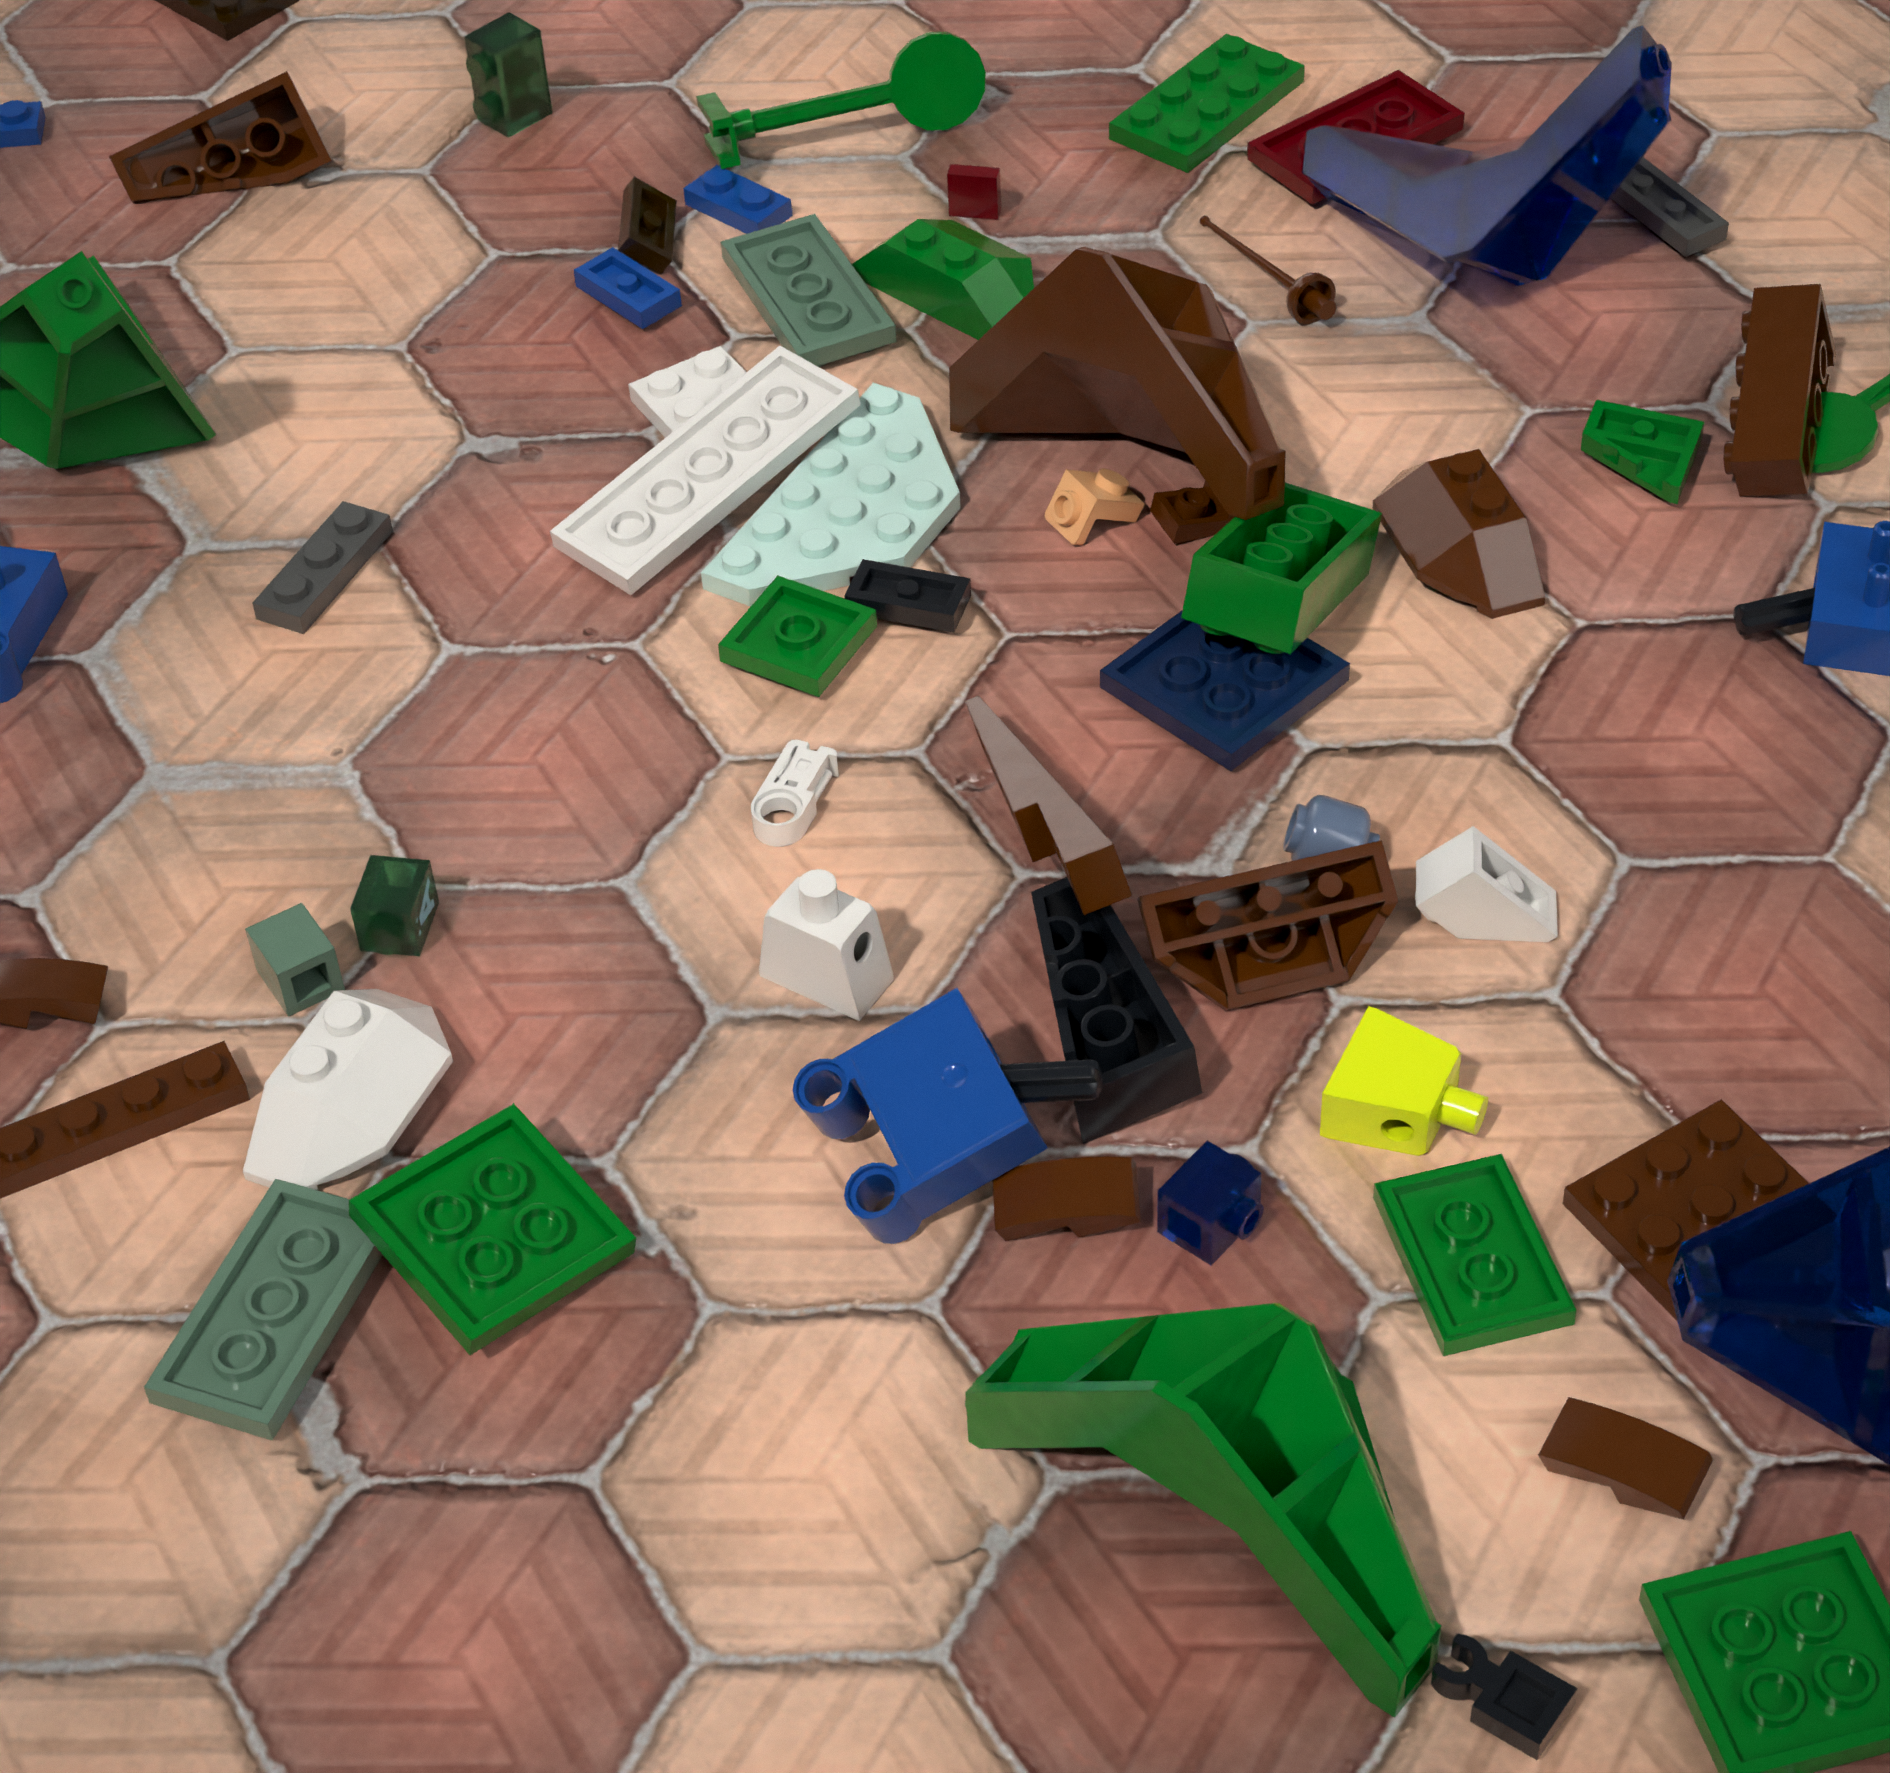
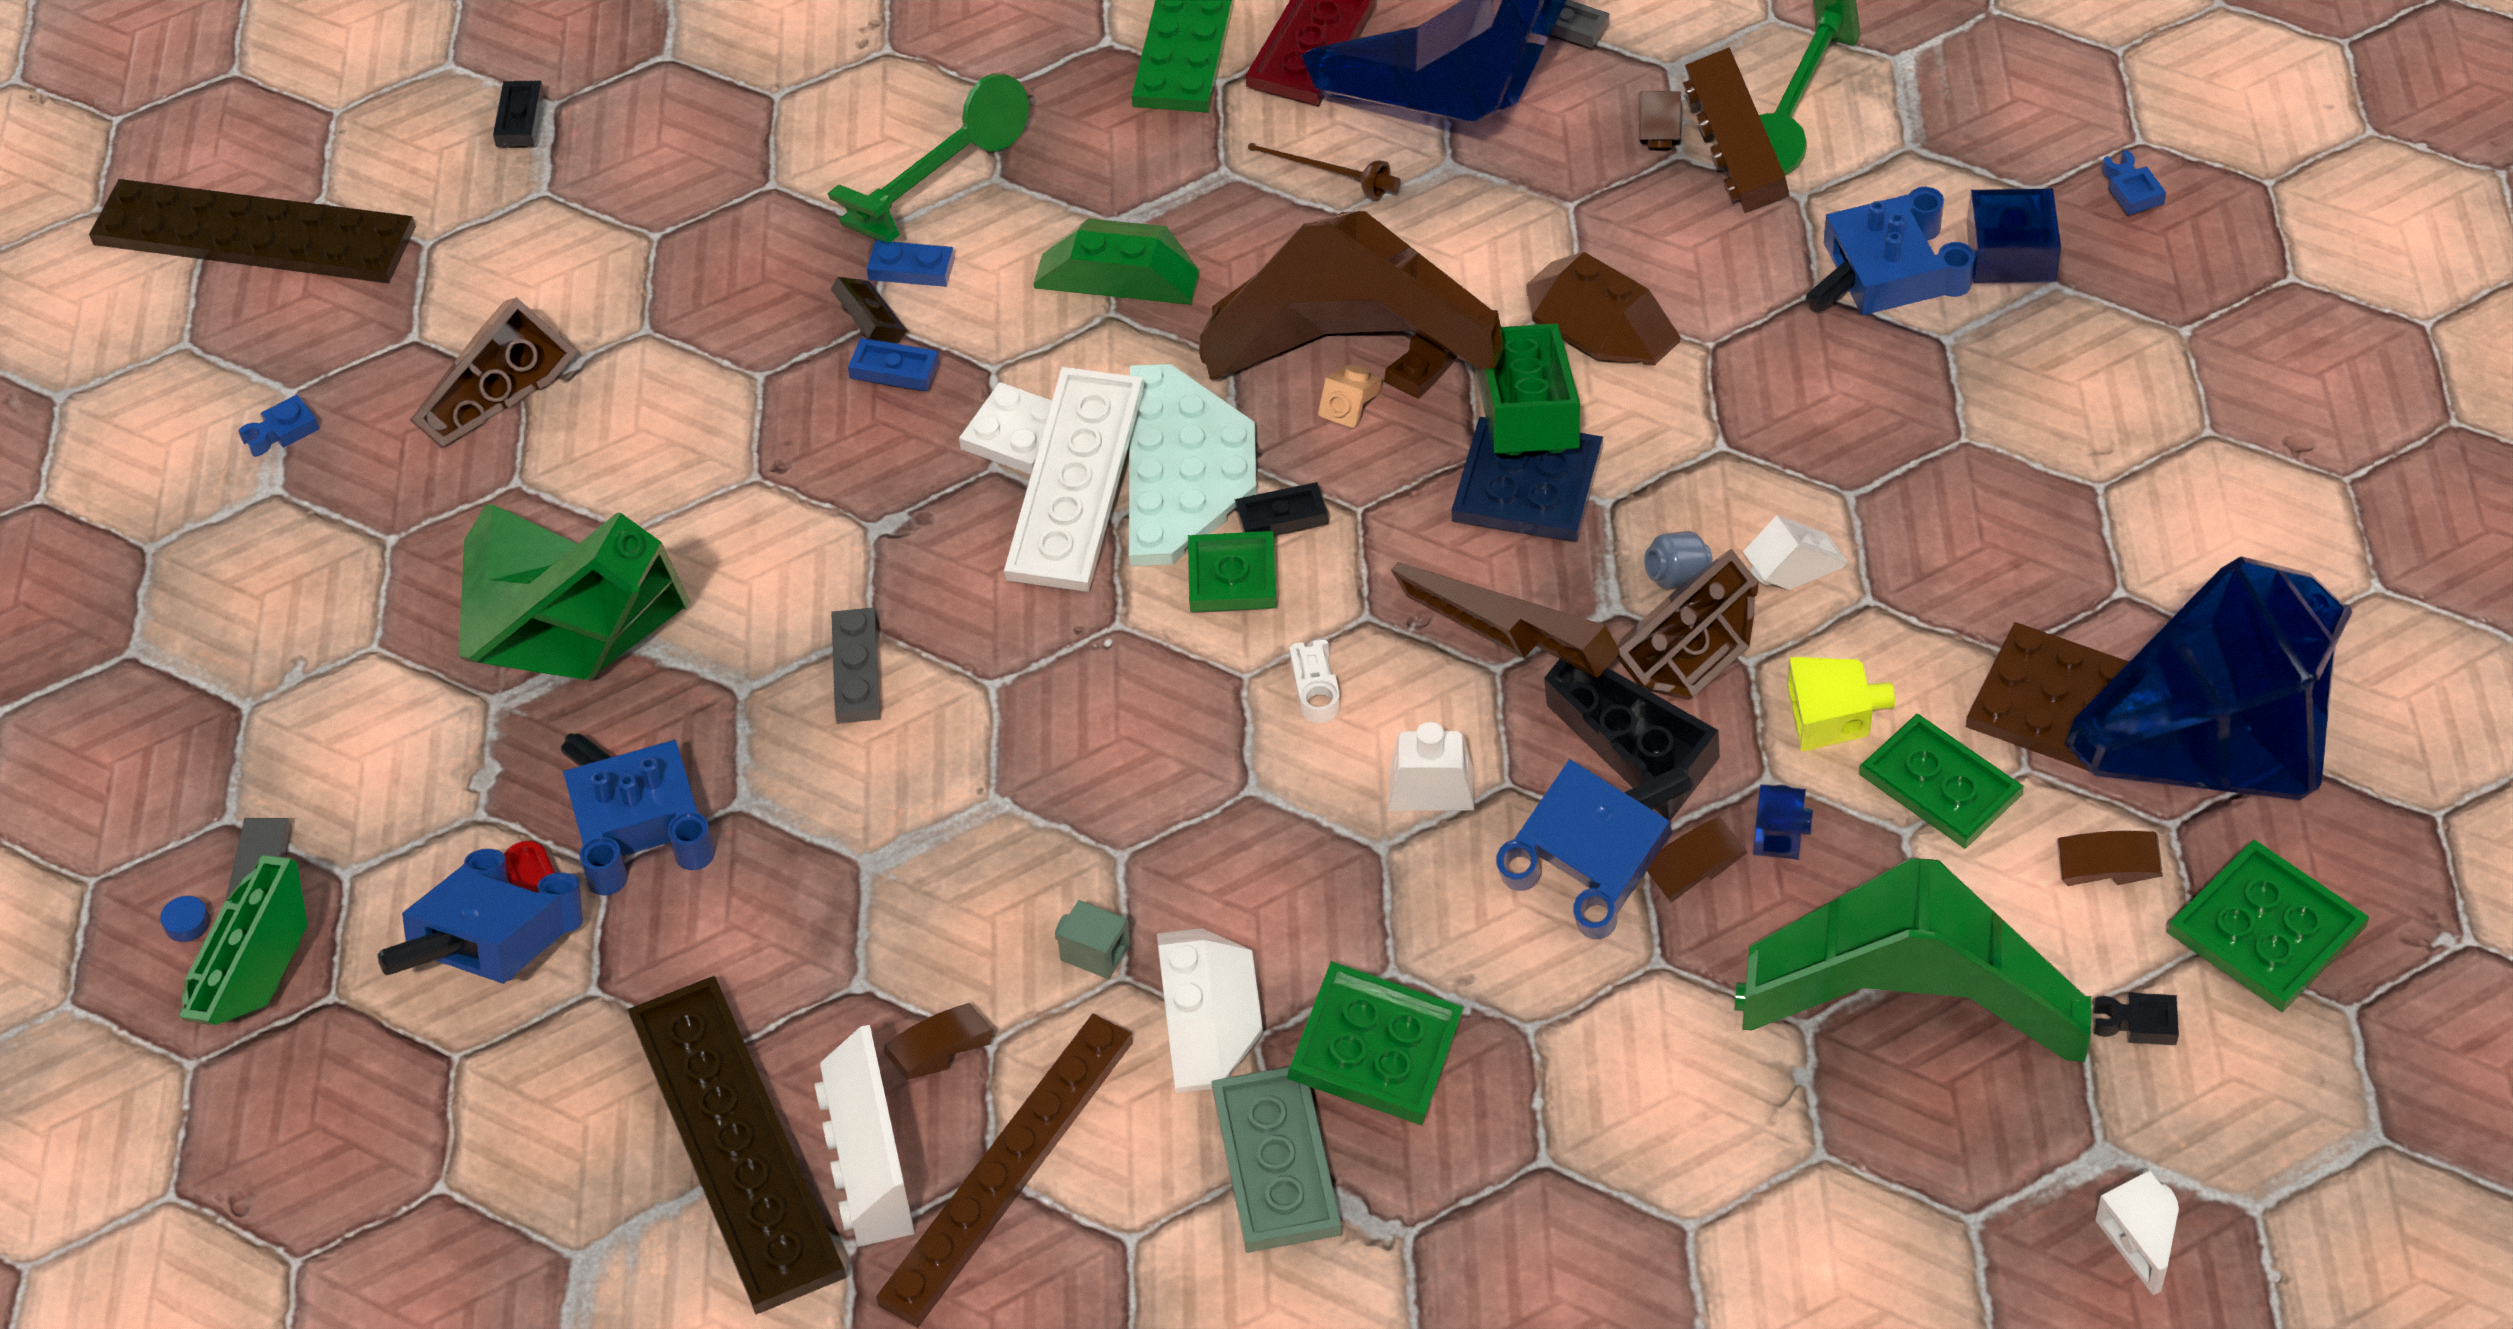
camera: 30 degrees left, 5 degrees up
clear green brick [350,855,439,957] -> none
clear green brick [464,12,553,138] -> none
sand green plate [721,214,897,367] -> none
dark red tile [947,164,1001,220] -> none
green wing [1580,400,1705,504] -> none
none -> reddish brown slope [1639,91,1681,148]

